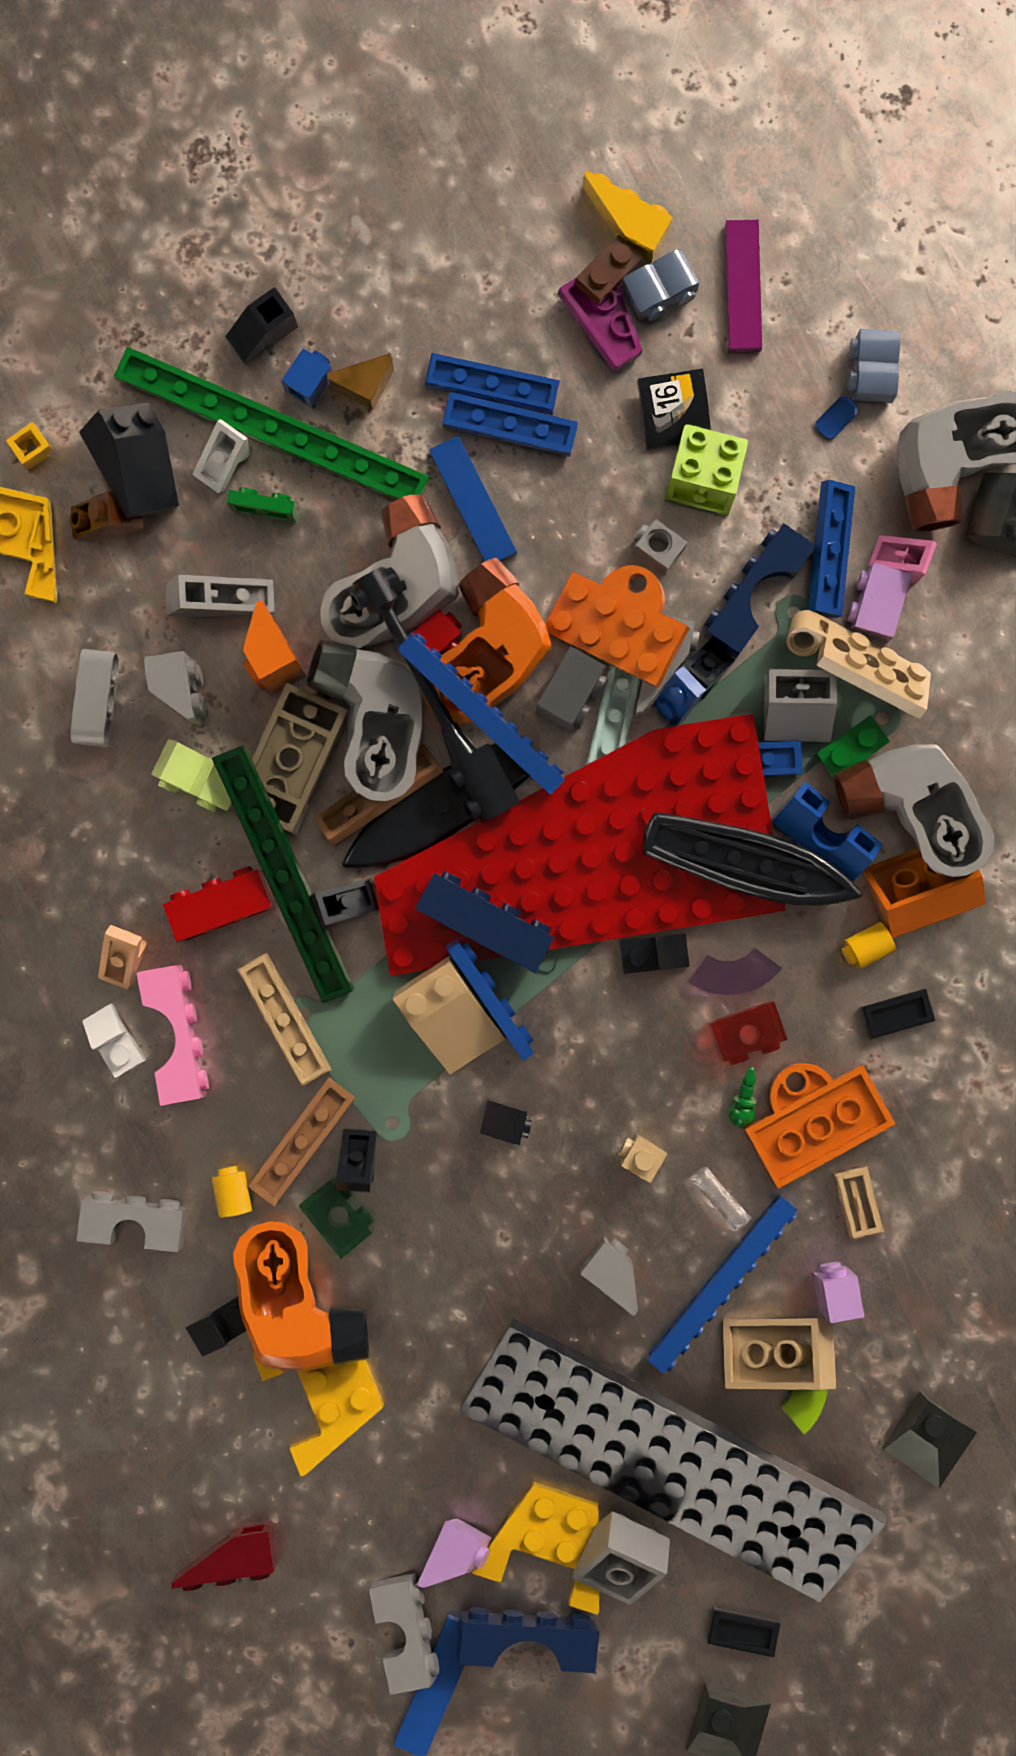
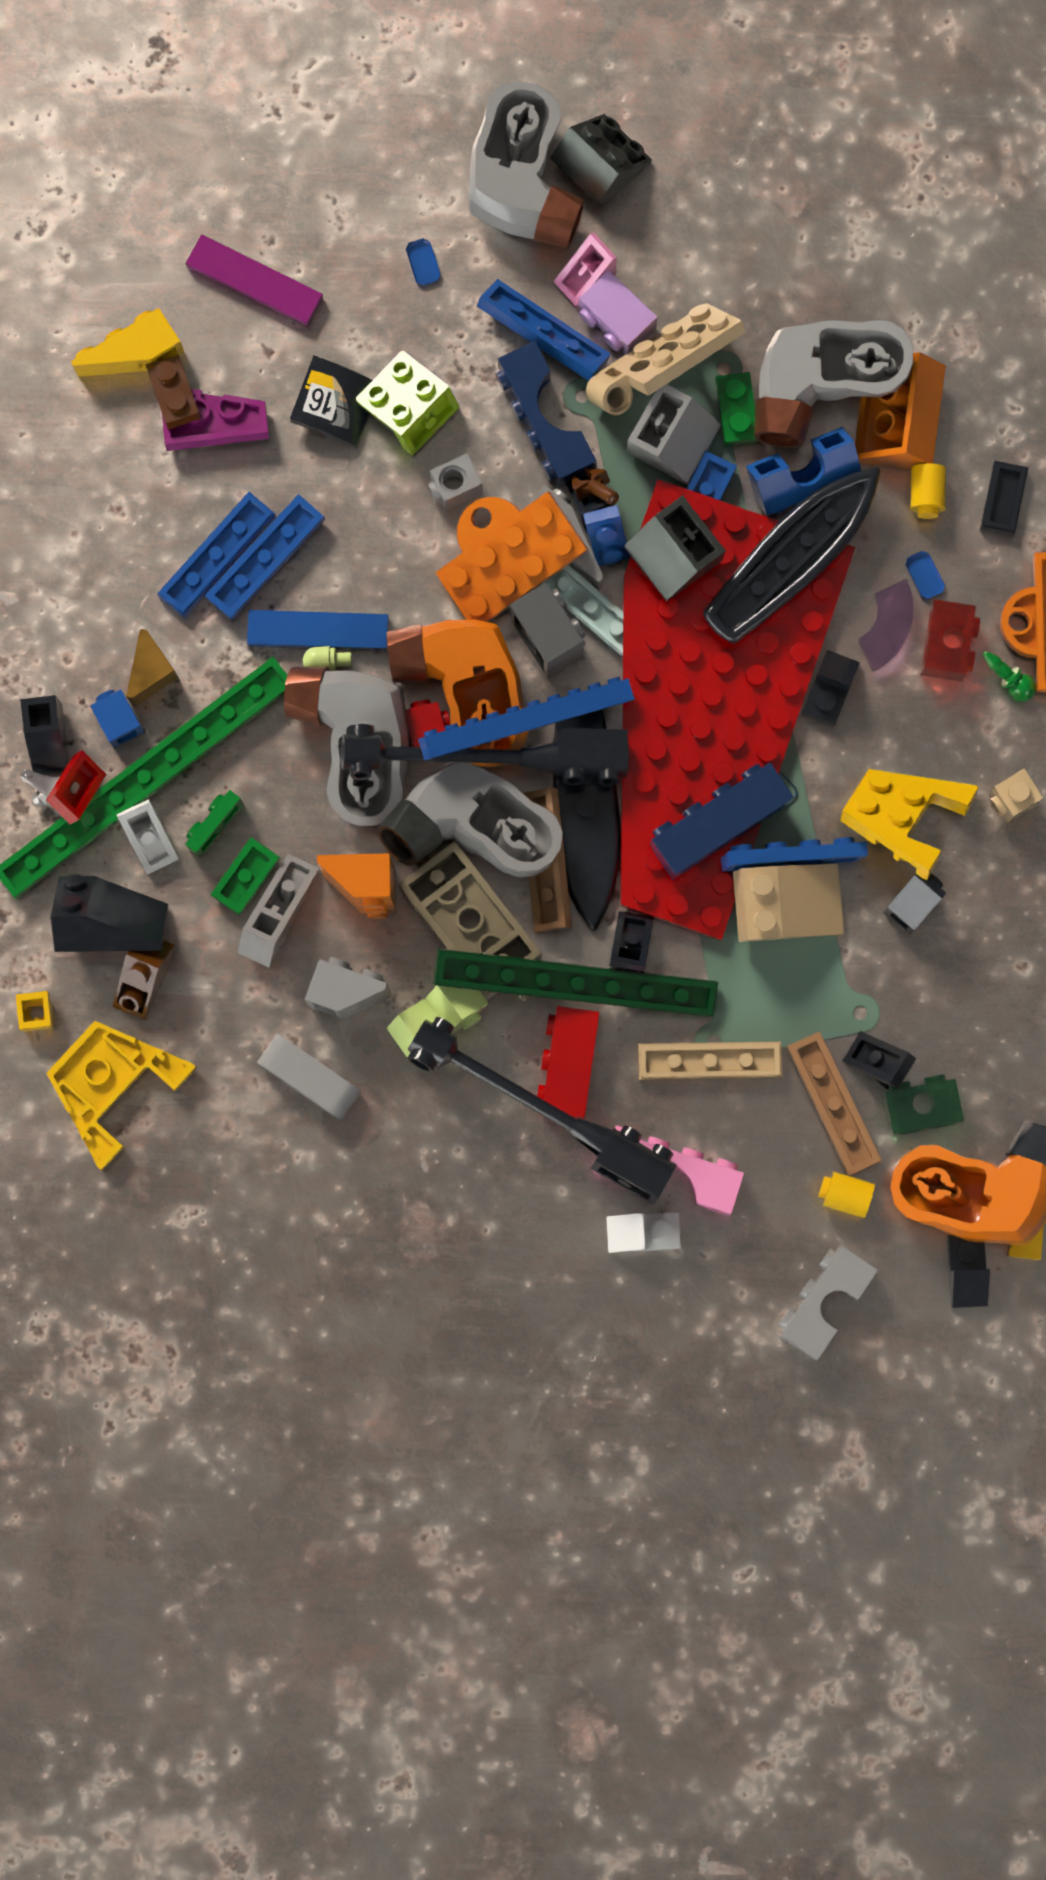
camera: 55 degrees left, 5 degrees down
light nougat slope [98,925,147,990] -> none
sand blue brick [622,249,699,321] -> none
sand blue brick [847,329,900,403] -> none
none -> red piece [21,750,106,824]
none -> green plate [210,837,281,916]
none -> yellowish green cylinder [303,646,352,671]
none -> black bar [407,1017,677,1205]
none -> reddish brown bar [572,468,619,505]
none -> pearl dark grey slope [624,495,726,602]
none -> yellow wing [840,769,979,880]
none -> blue piece [905,551,945,599]

